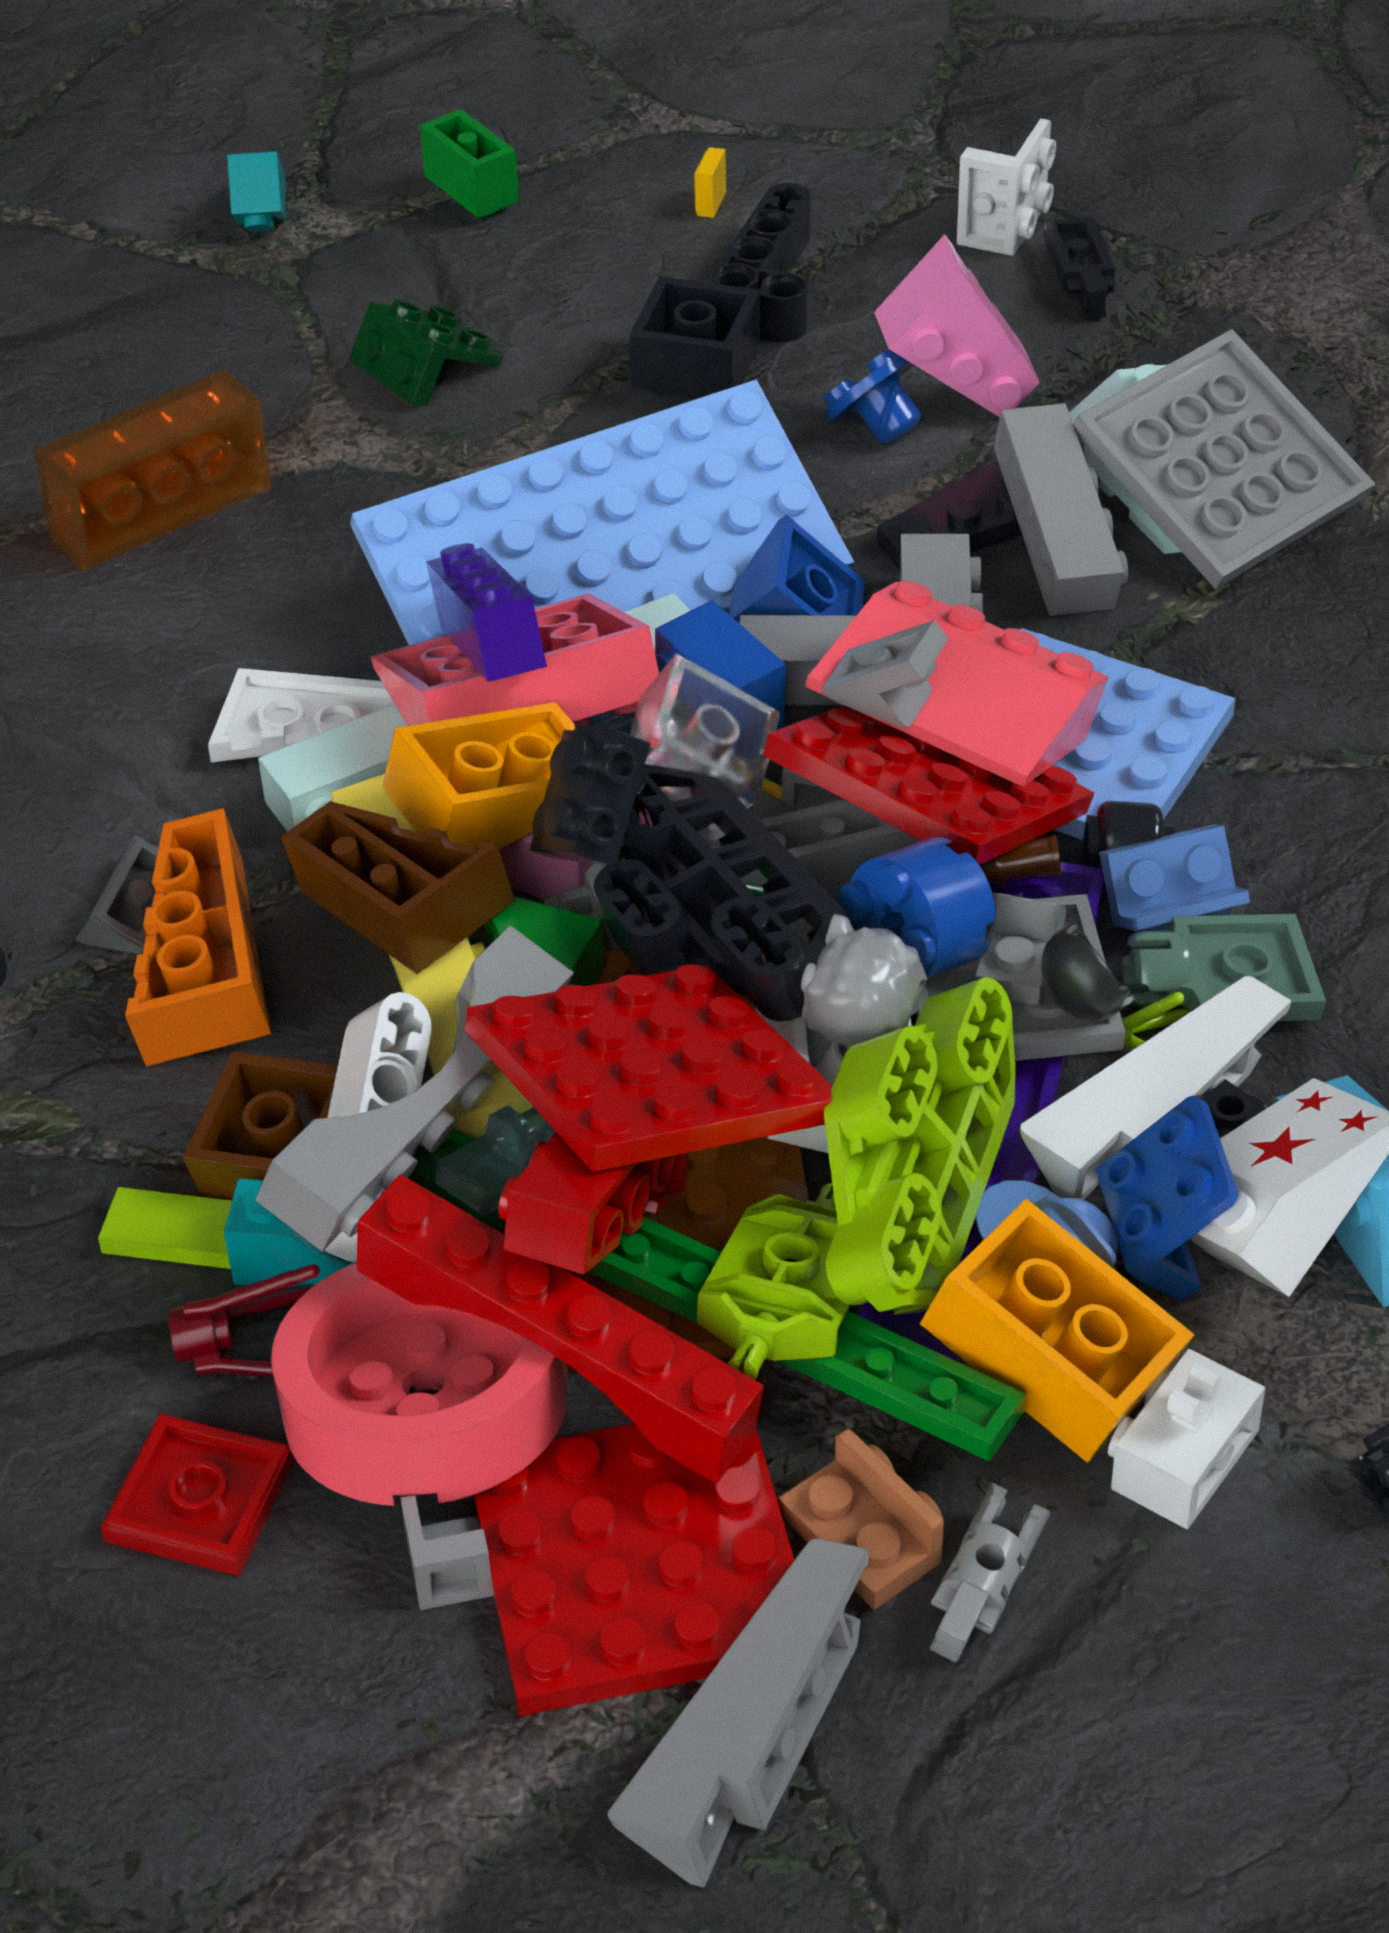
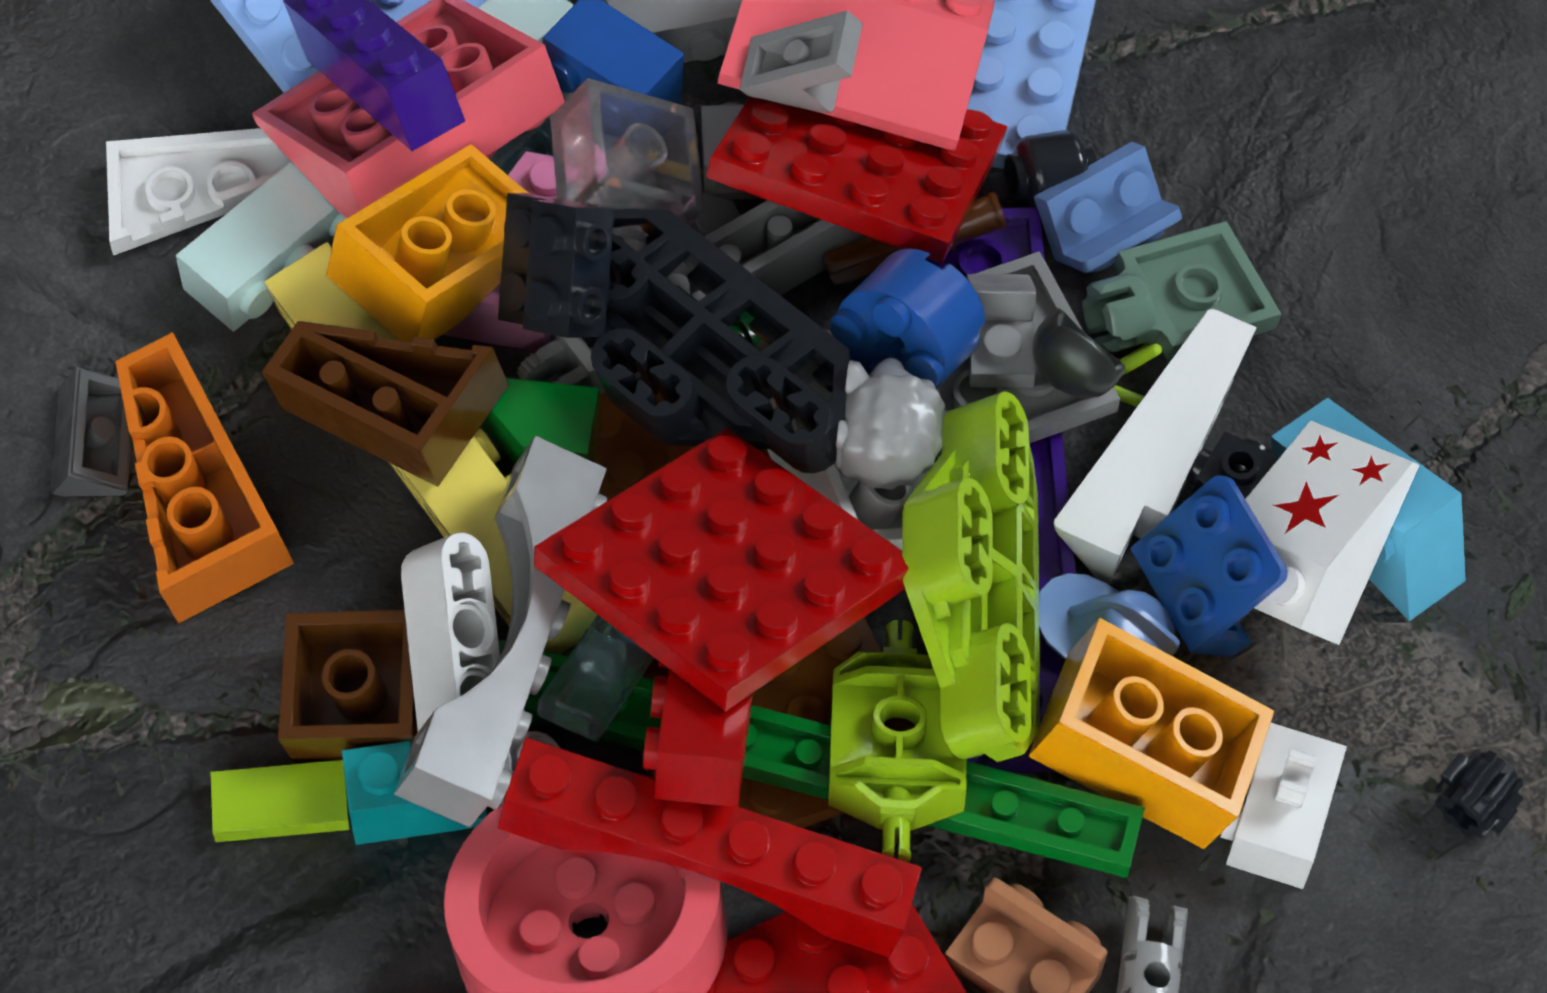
camera: 20 degrees left, 15 degrees up
dark red plant [169,1264,321,1377] -> none

